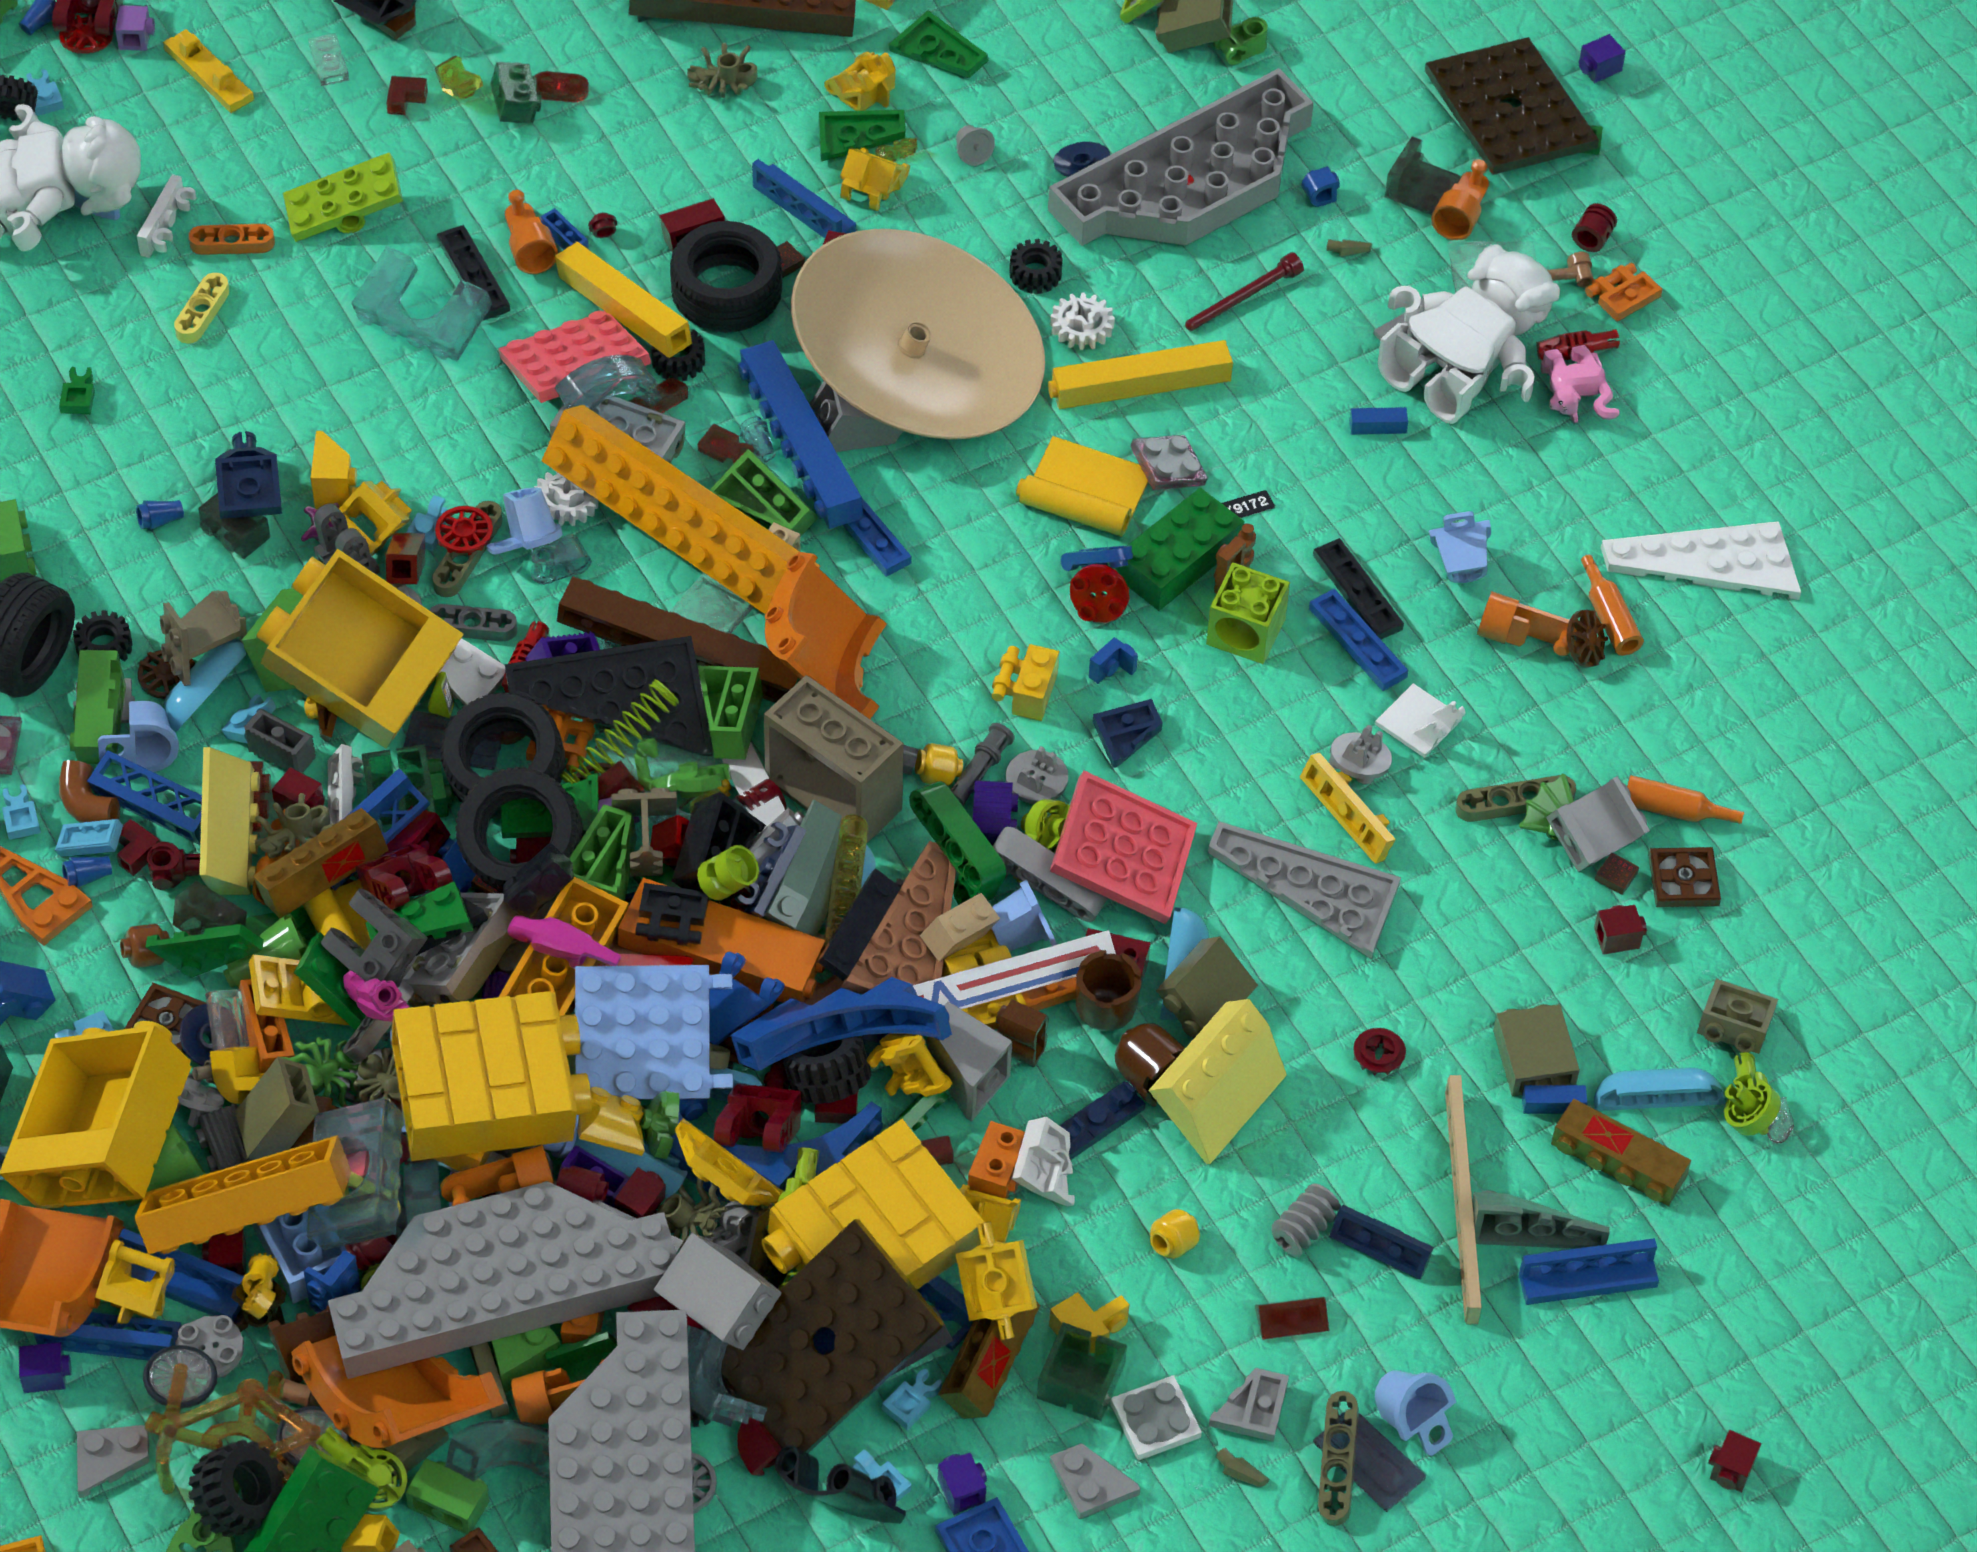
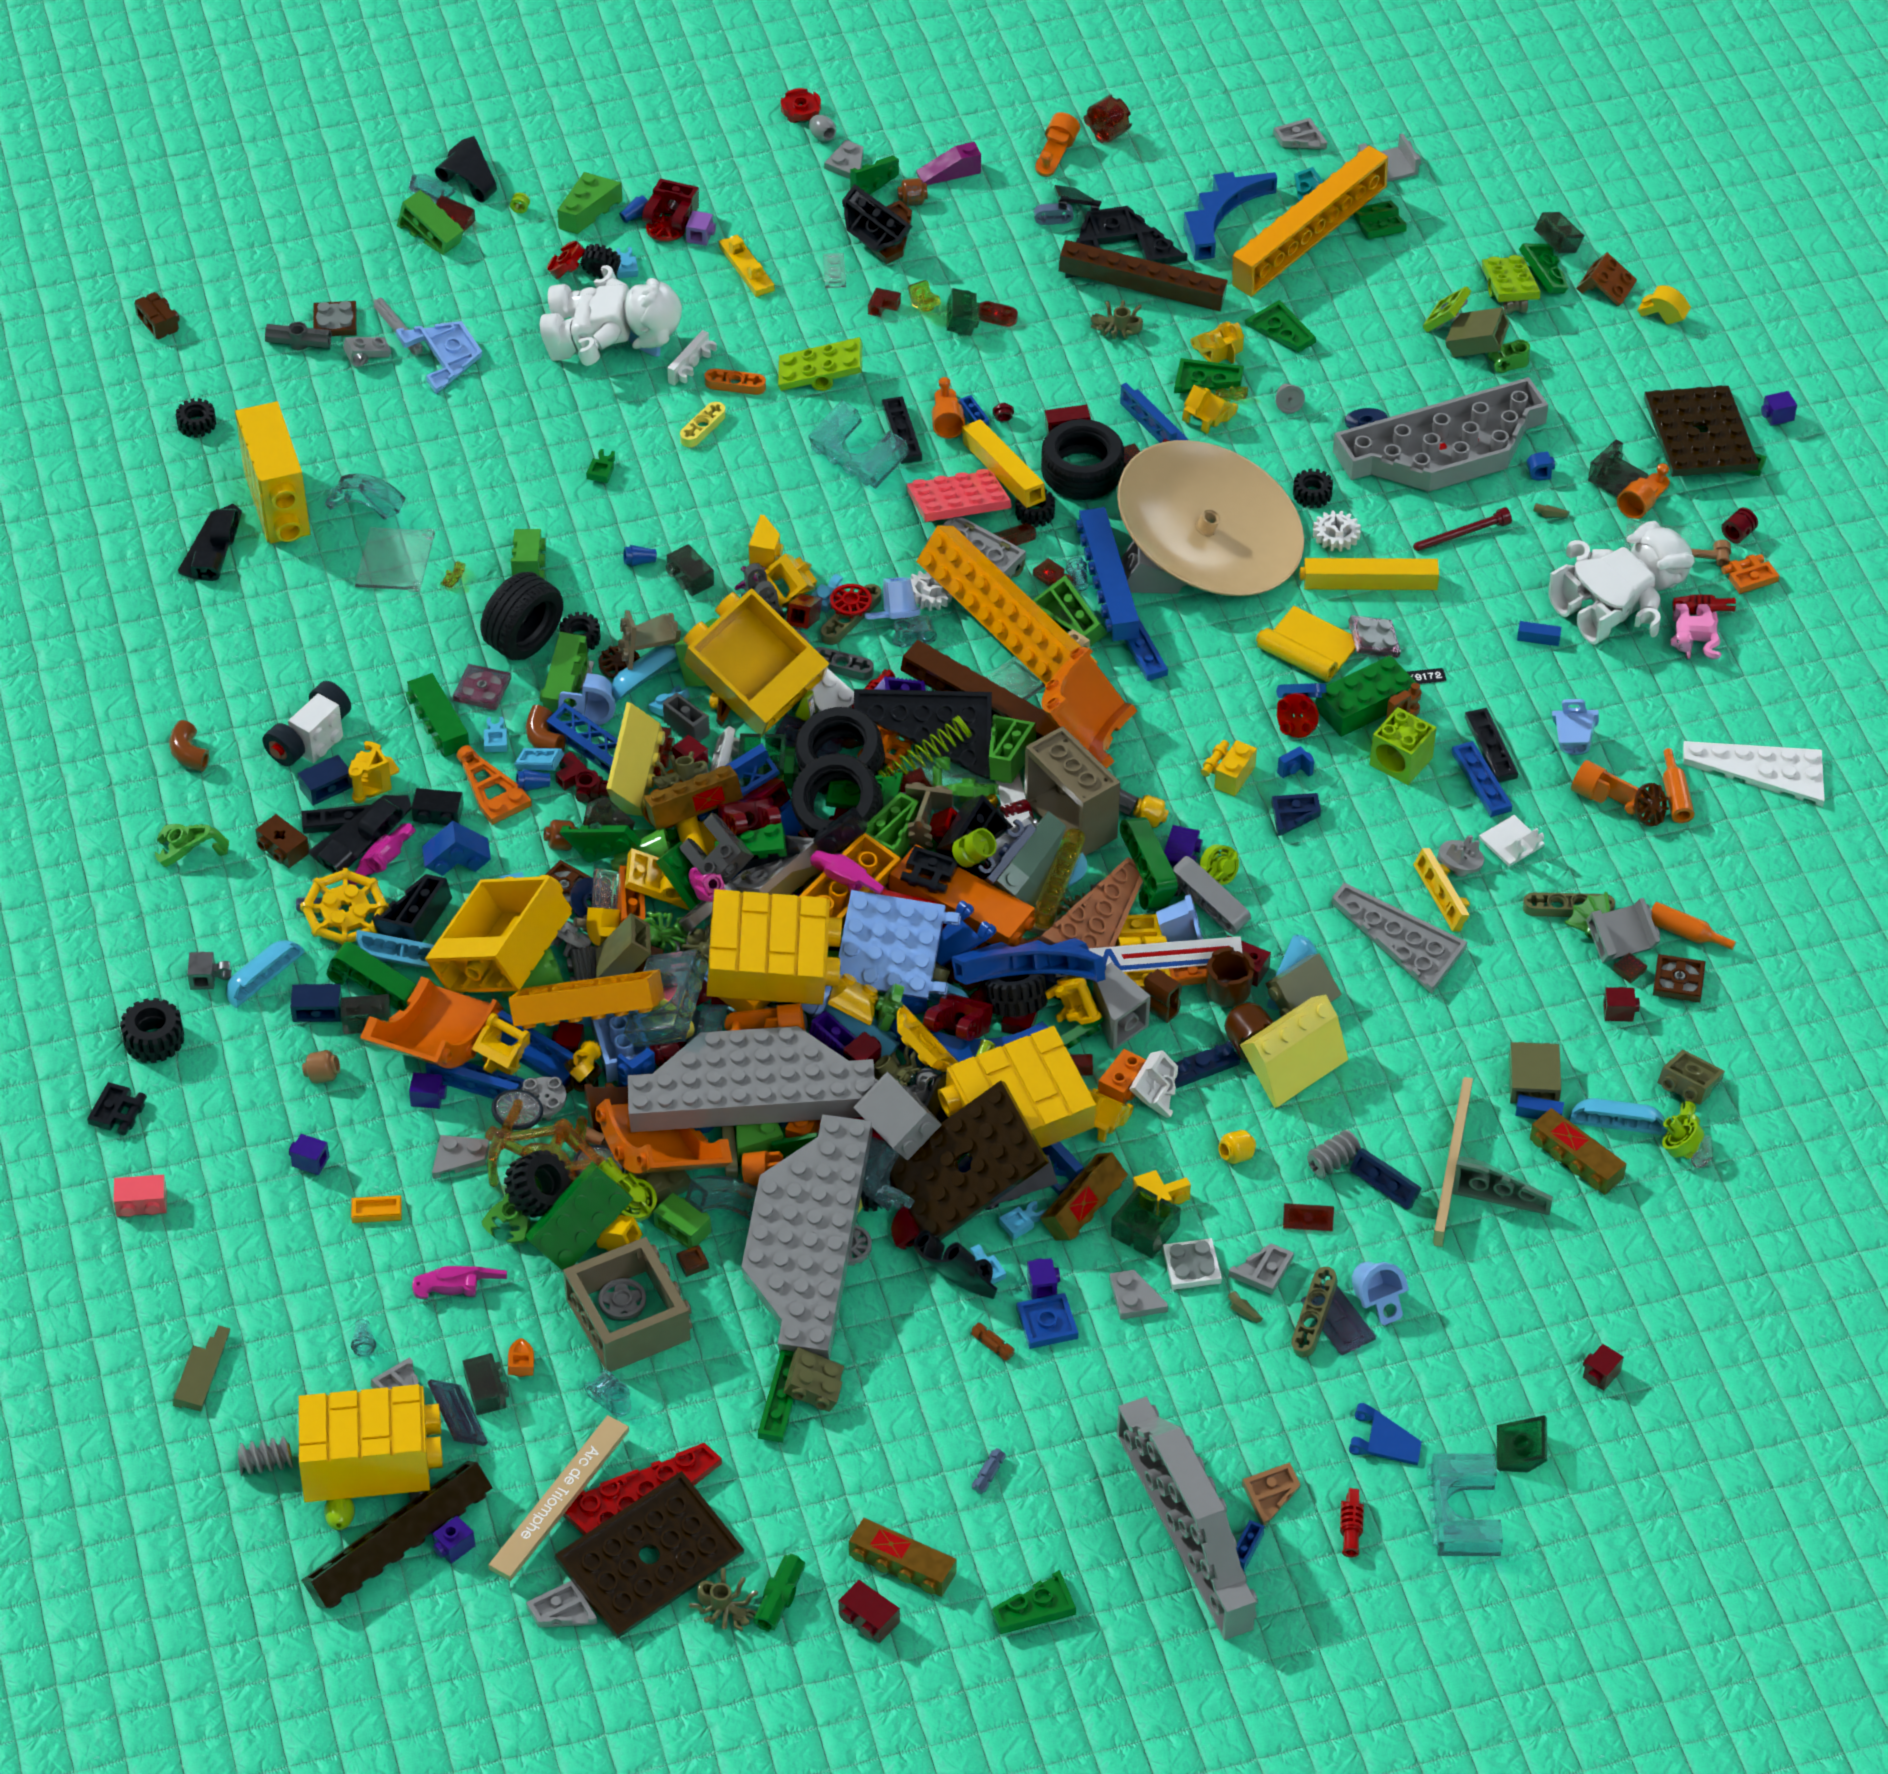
camera: 15 degrees right, 5 degrees down
dark blue plate [215,431,282,519] -> none
clear light blue arch [554,355,662,410] -> none
dark red brick [556,1165,609,1204] -> none
black plate [817,868,901,981] -> none
tan brick [920,893,1000,962] -> none
dark grey pin [950,723,1015,806] -> none
yellow plate [955,1222,1037,1340] -> none
light grey plate [1006,746,1068,804] -> none
coral plate [1050,770,1197,924] -> none
dark red gear [1353,1028,1406,1076] -> none
blue fence [1518,1238,1659,1305] -> none

